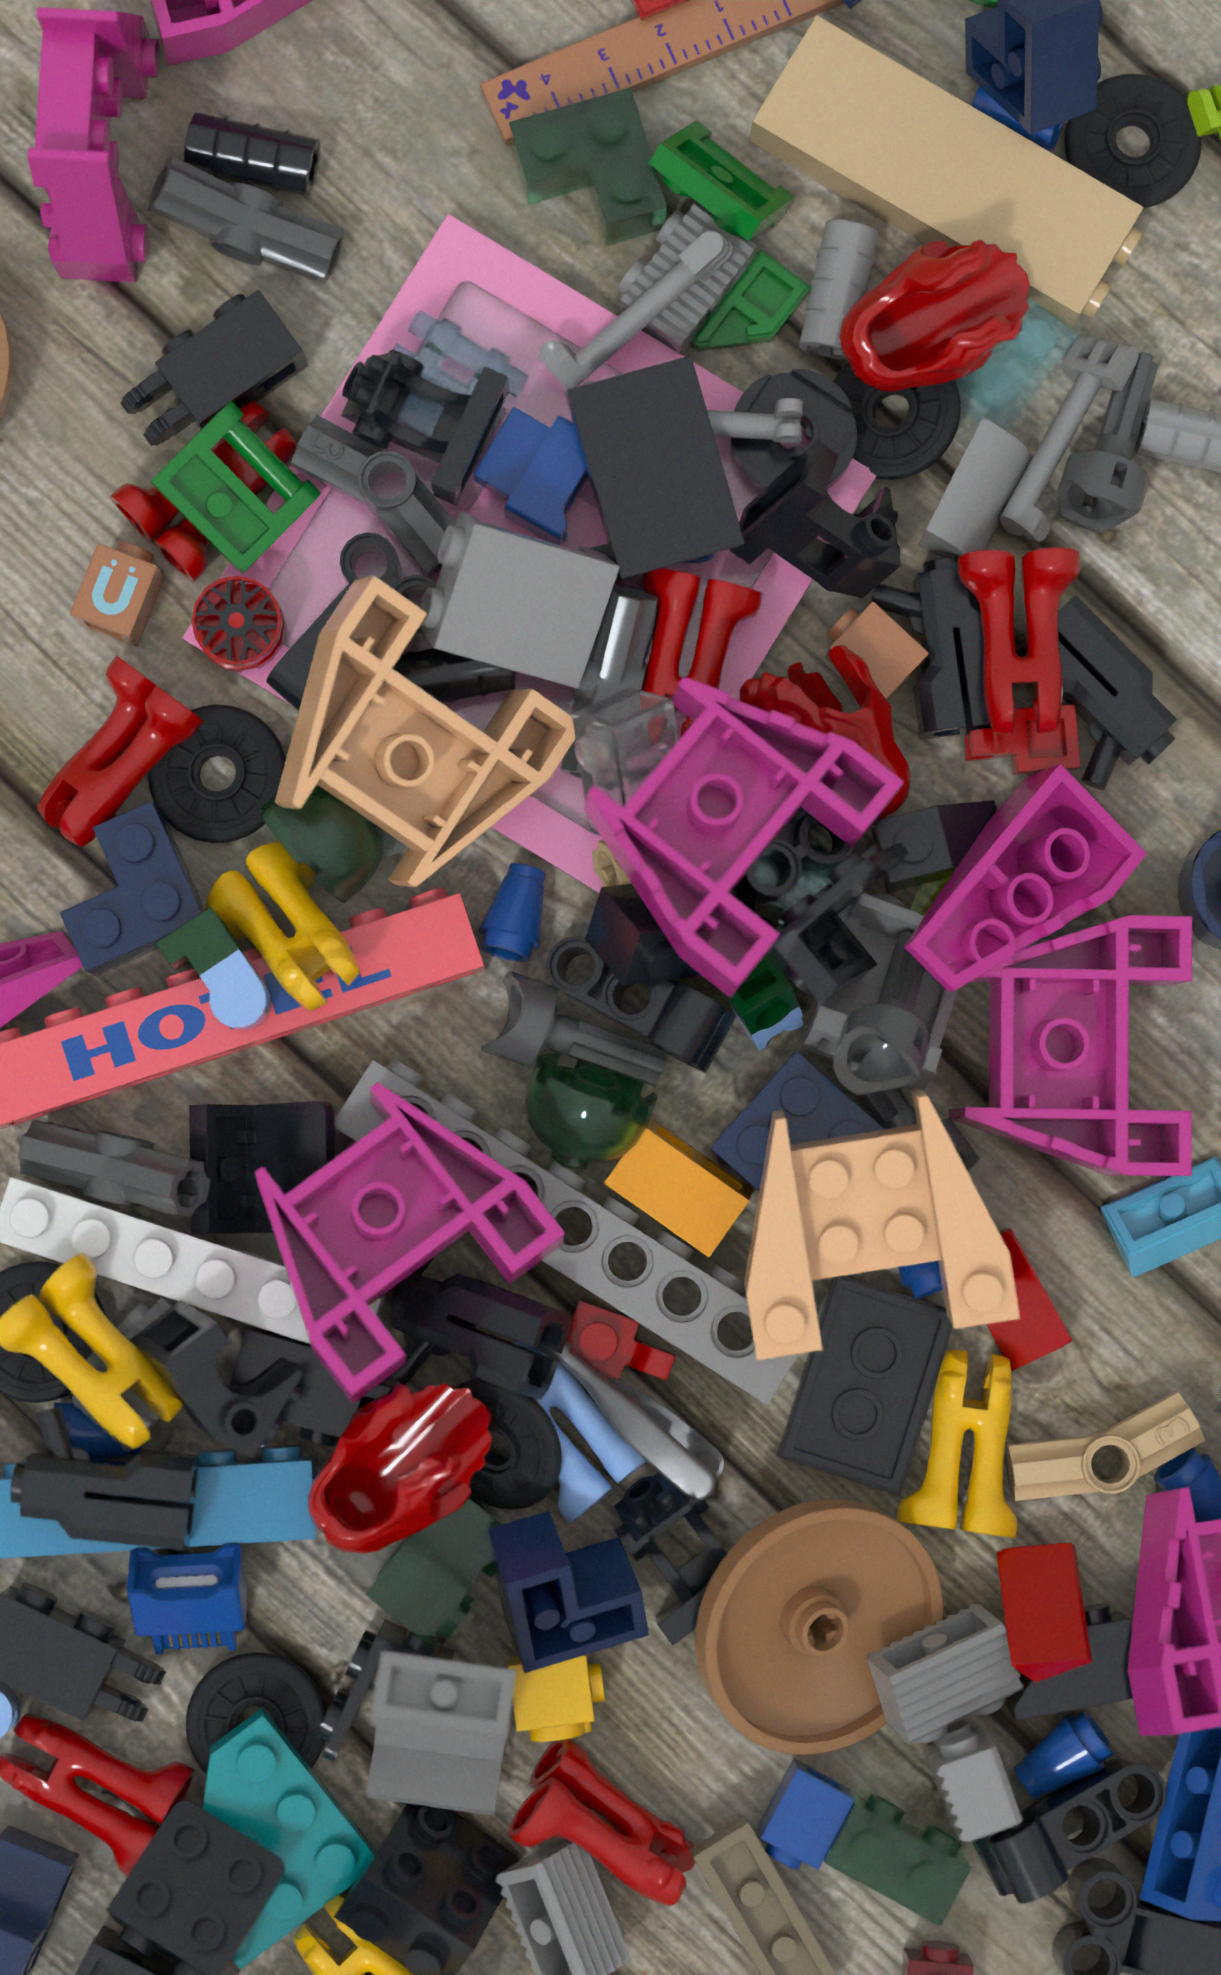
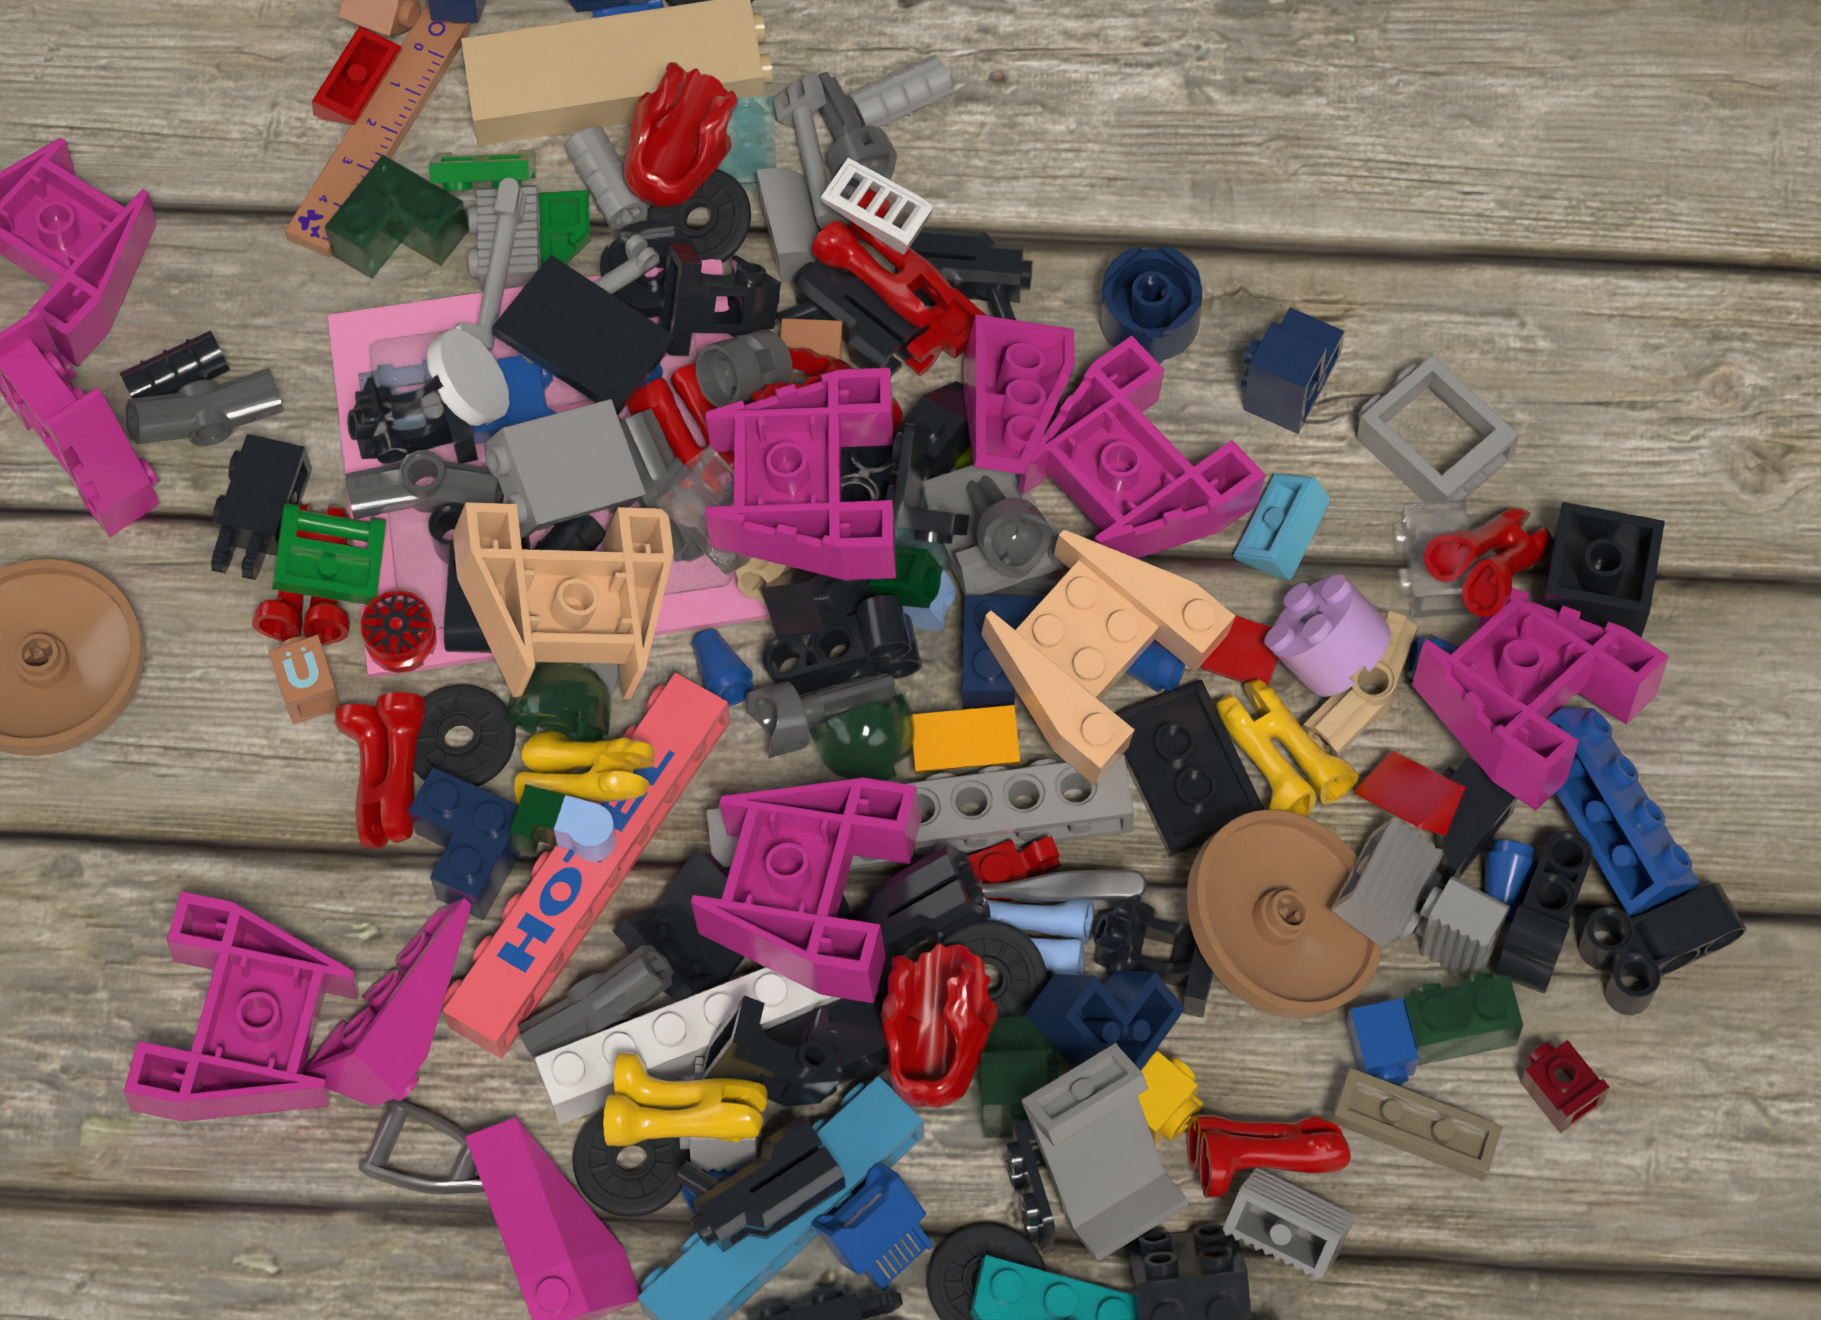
camera: 30 degrees left, 20 degrees down
none -> white tile [427,328,509,426]
none -> dark grey wheel [695,329,792,408]
none -> white slope [820,158,935,255]
none -> lavender brick [1265,574,1391,697]

